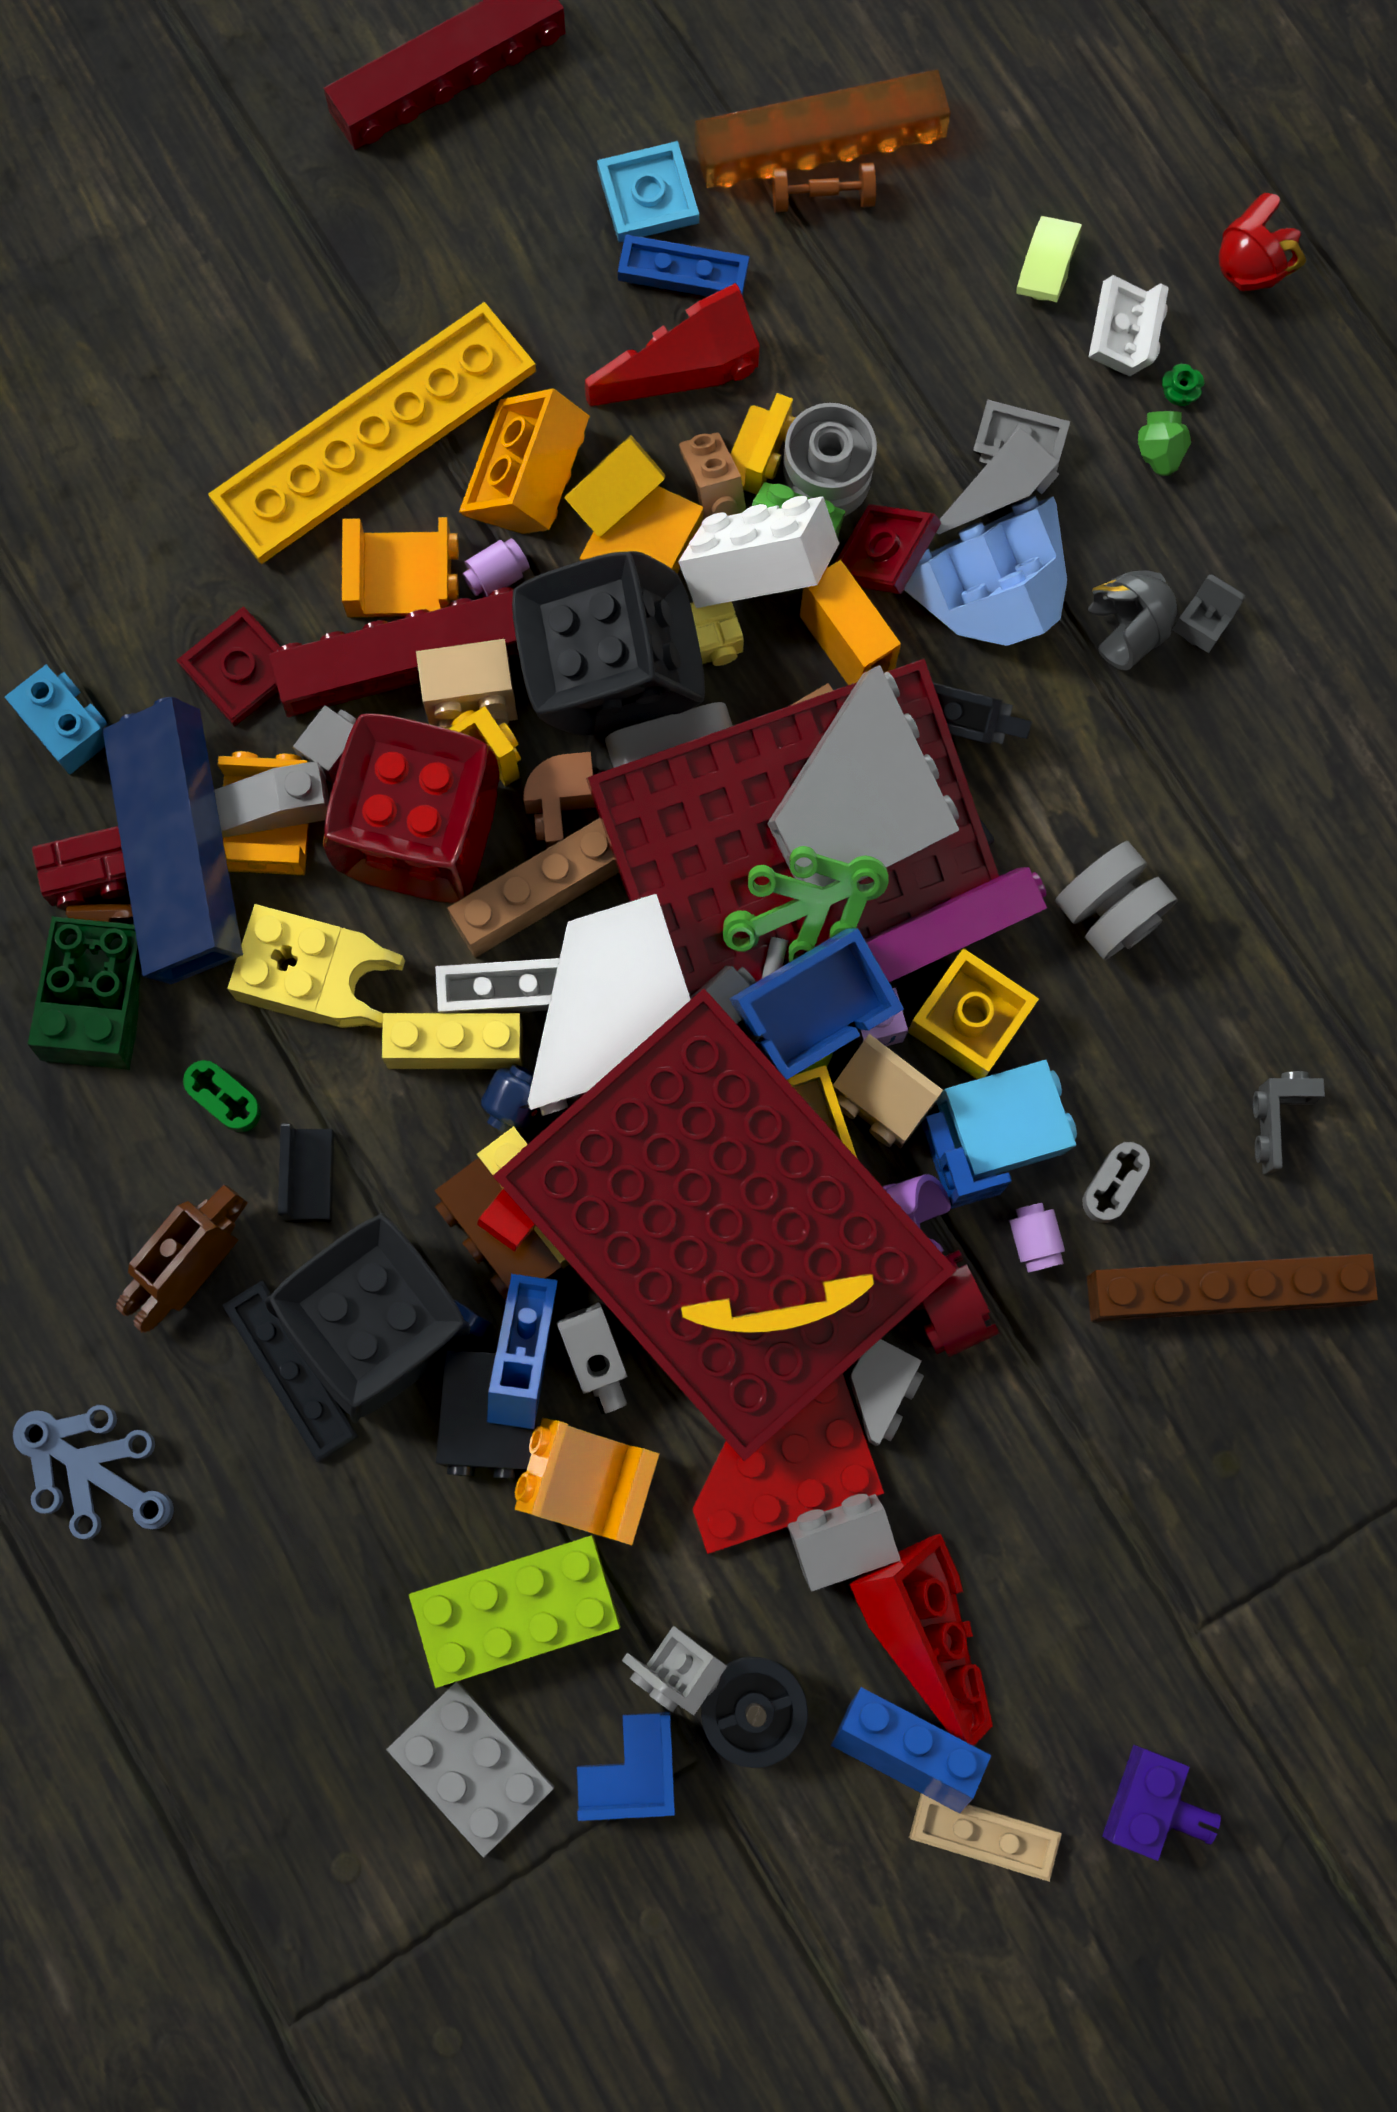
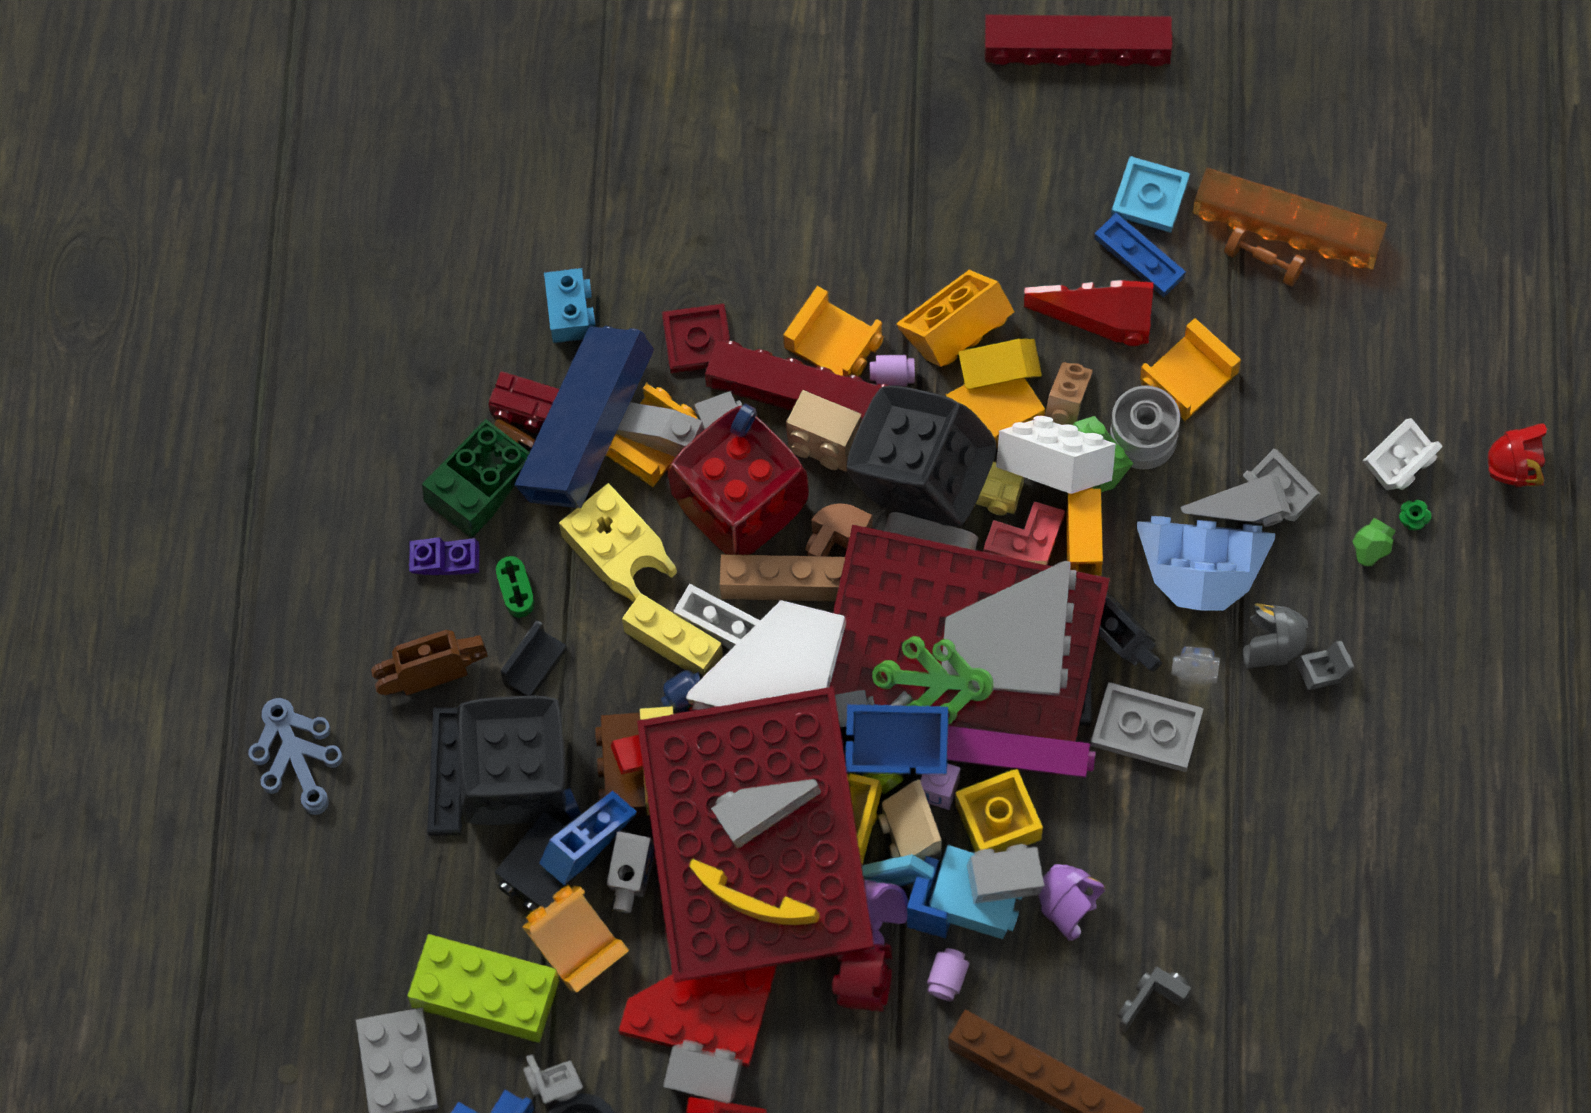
camera: 40 degrees right, 10 degrees down
yellow plate [208,302,536,565] -> none
yellow bracket [449,706,521,787] -> none
yellow bracket [730,393,796,495] -> none
dark red tile [835,504,941,594] -> none
light grey slope [848,1339,924,1446] -> none
yellowish green slope [1016,216,1082,302] -> none
light grey wheel [1055,841,1178,960] -> none
light grey beam [1082,1142,1150,1223] -> none
none -> dark purple slope [409,537,479,575]
none -> light grey slope [711,779,821,848]
none -> dark blue tile [730,404,757,438]
none -> medium azure tile [863,854,934,886]
none -> light grey brick [967,844,1044,904]
none -> coral plate [983,501,1065,564]
none -> medium lavender helmet [1038,864,1105,941]
none -> light grey plate [1090,682,1204,772]
none -> light orange panel [1140,318,1241,421]
none -> clear head [1171,646,1220,691]

